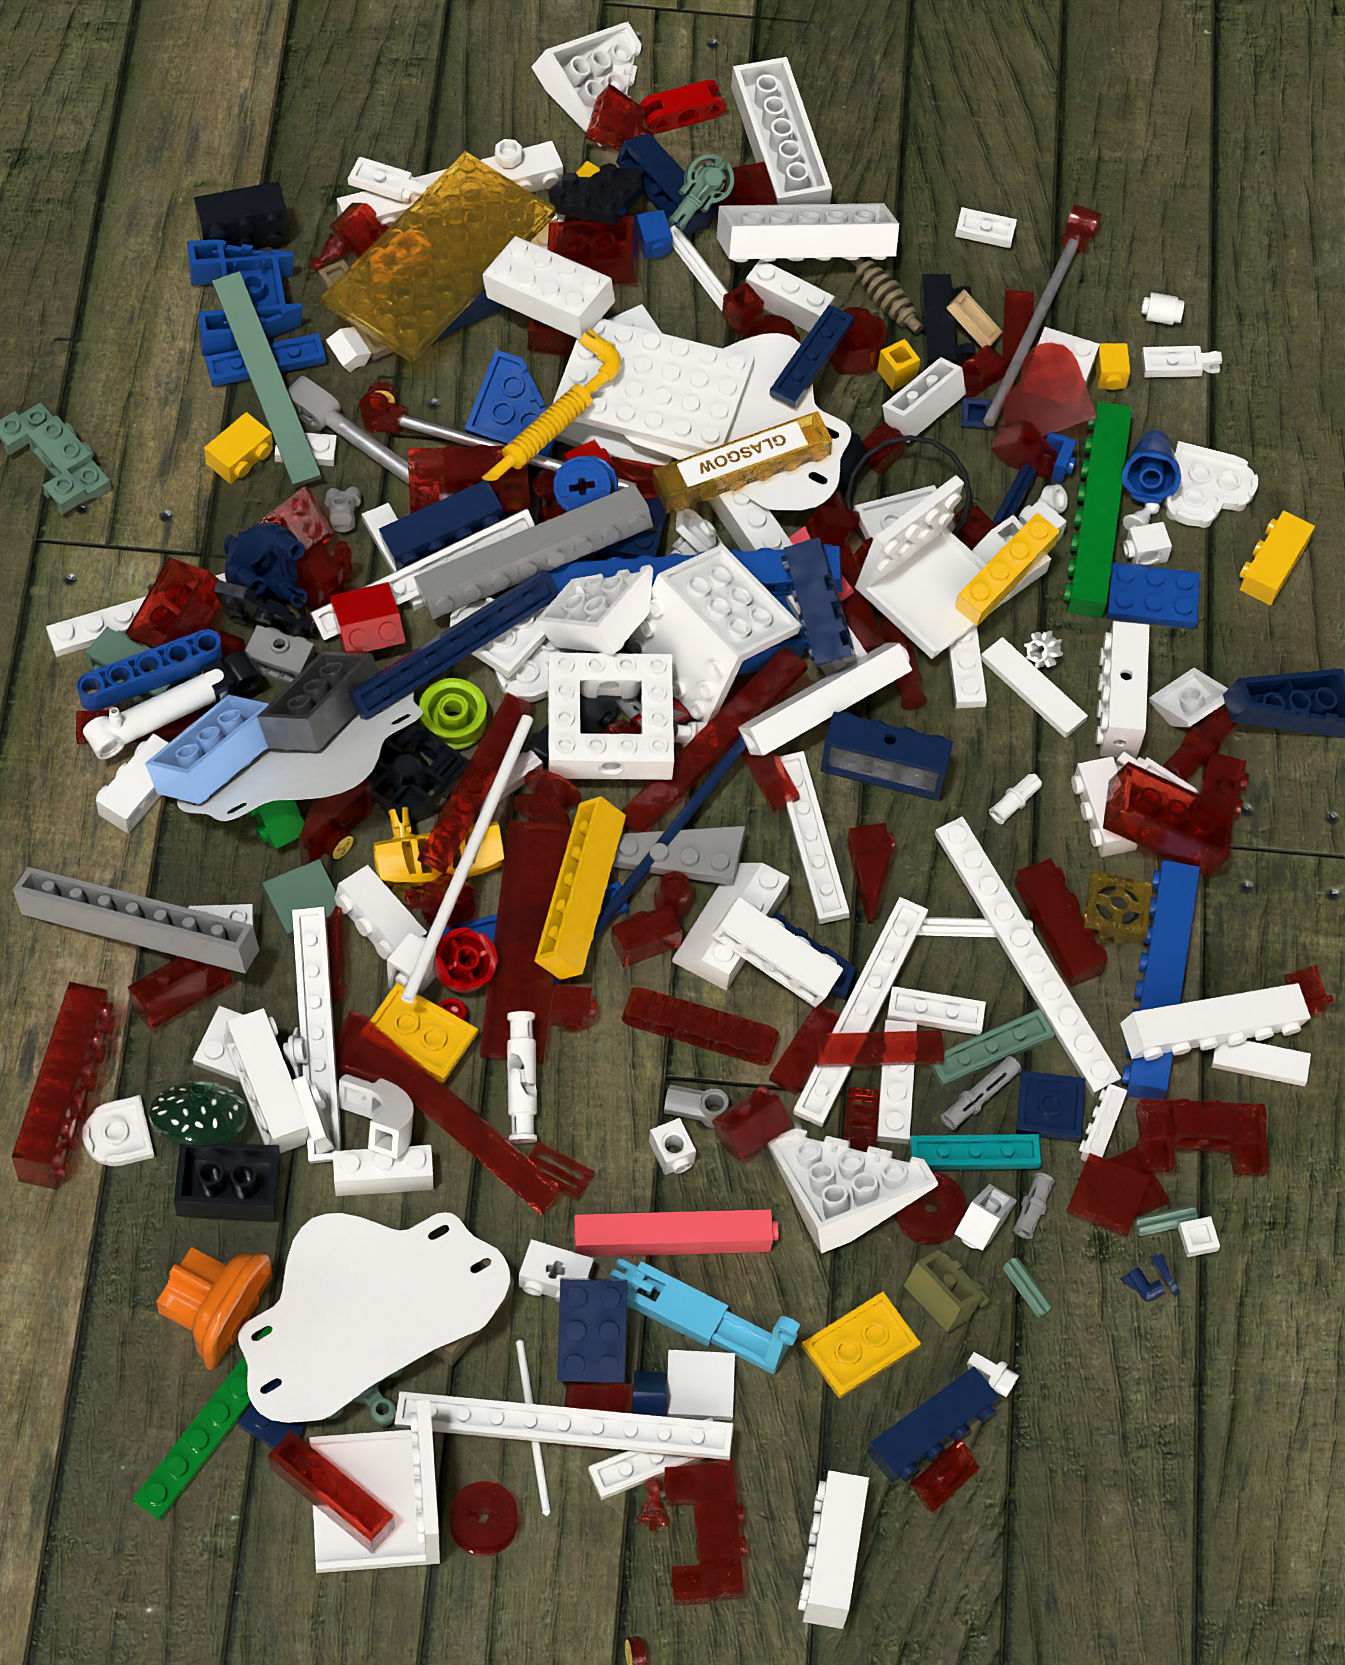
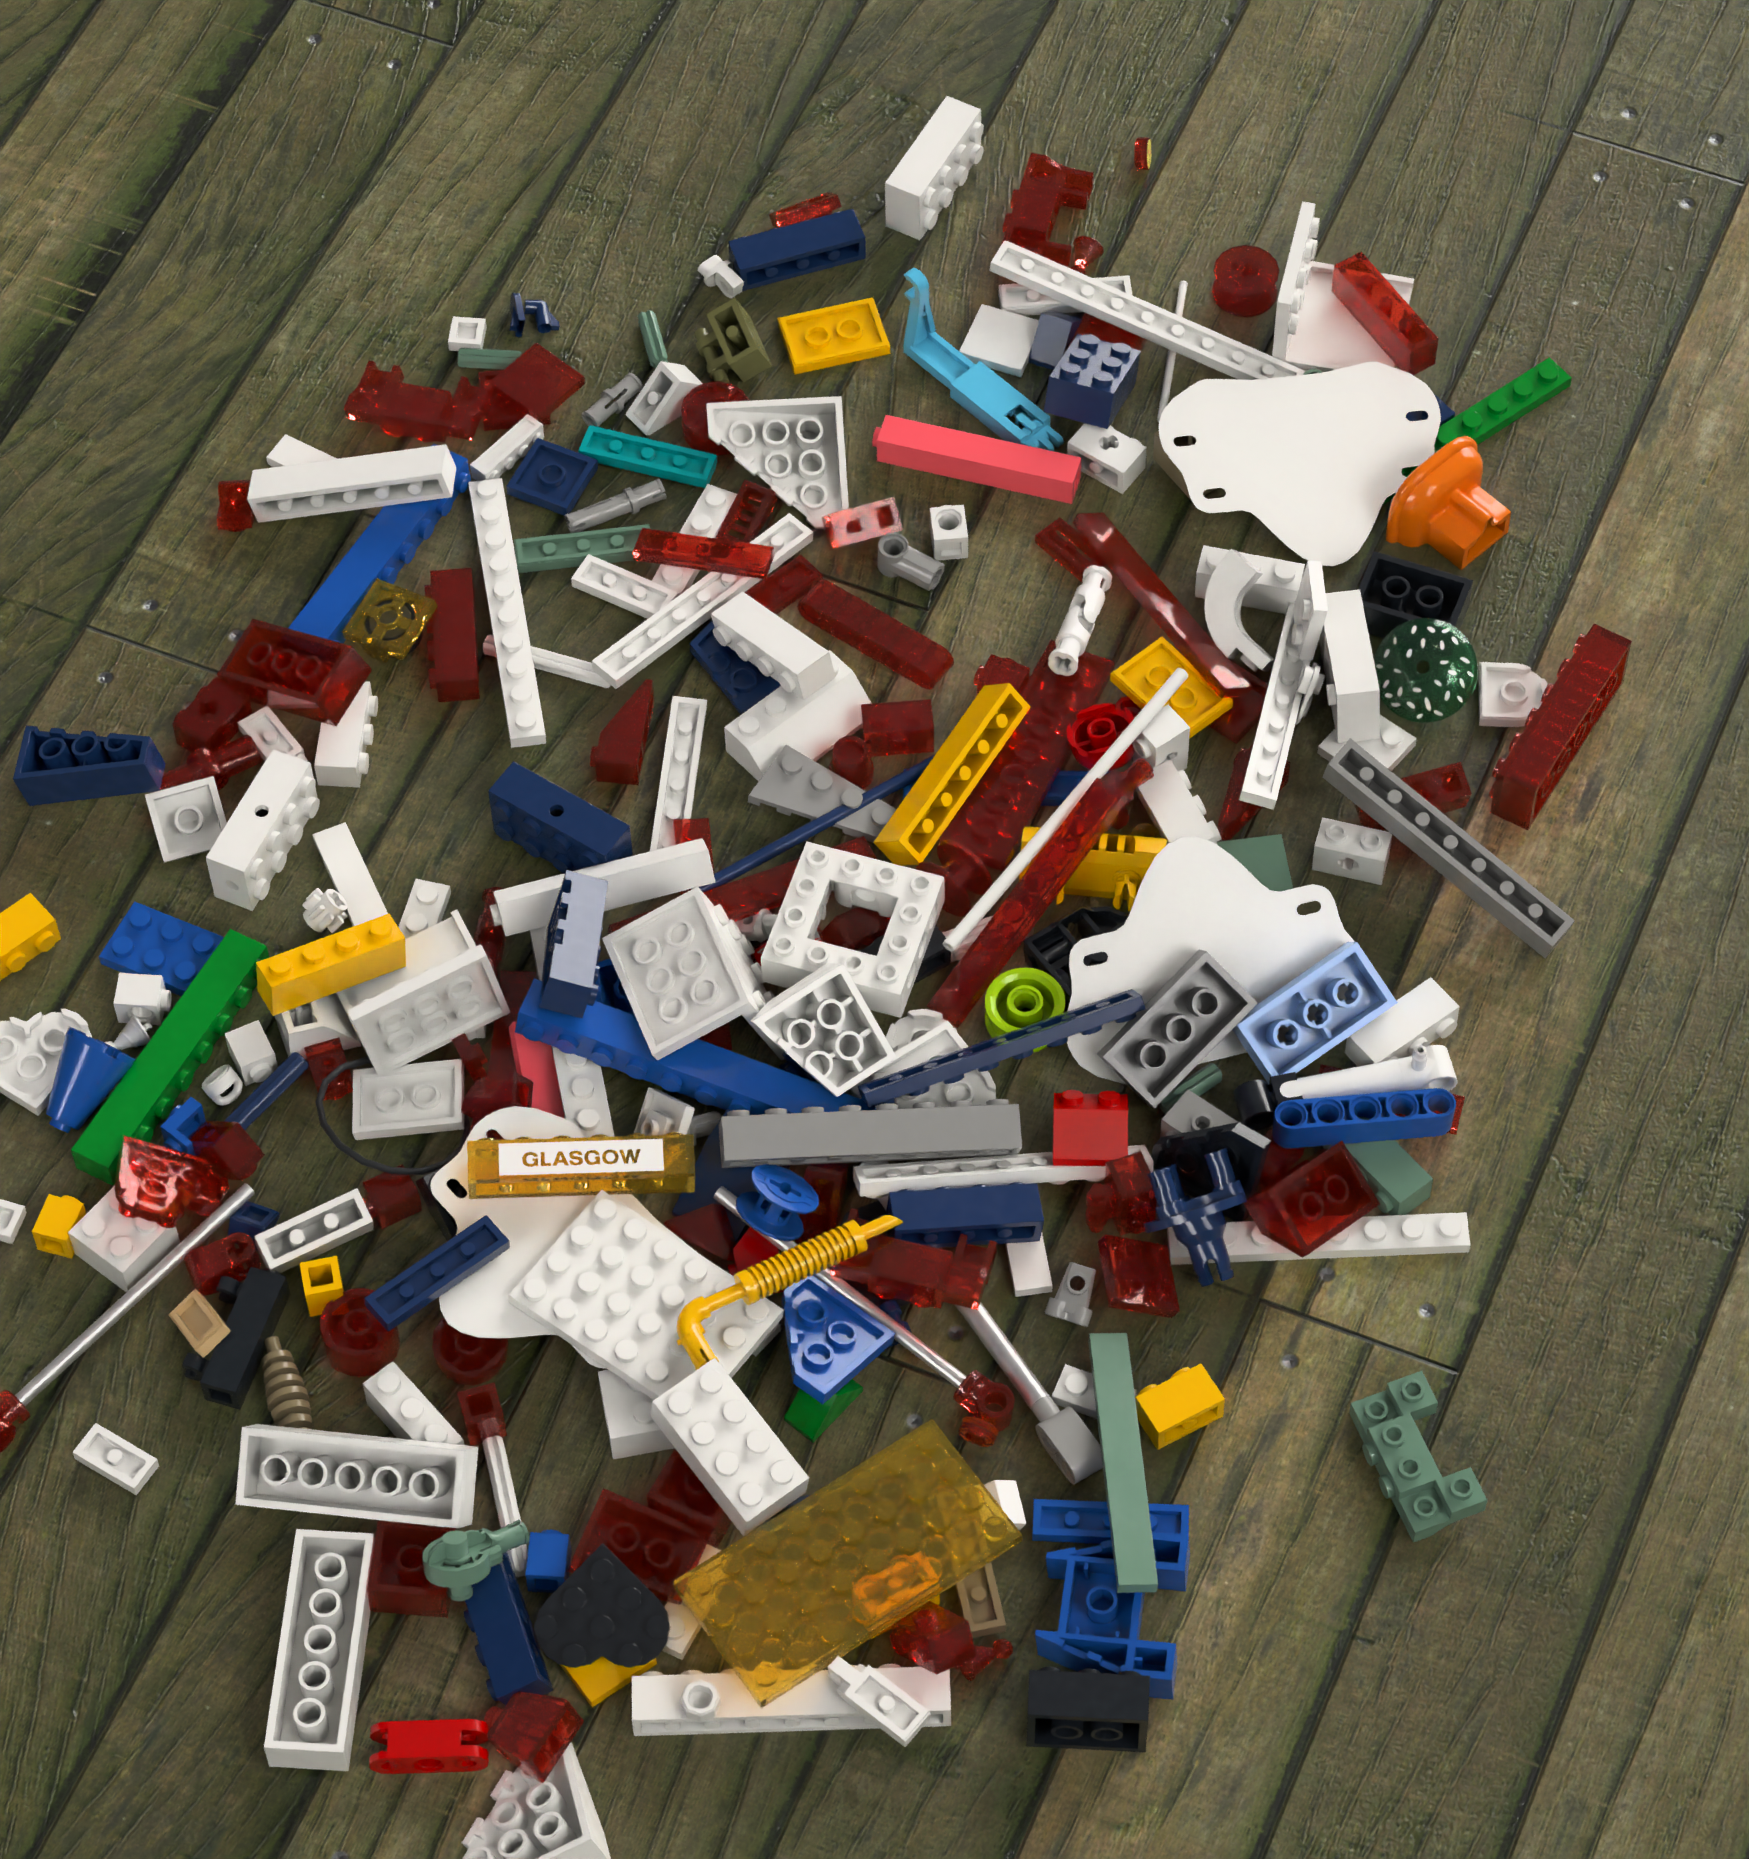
camera: 155 degrees left, 5 degrees down
white axle [989,774,1042,824] -> none
clear red tile [1001,290,1034,368] -> none

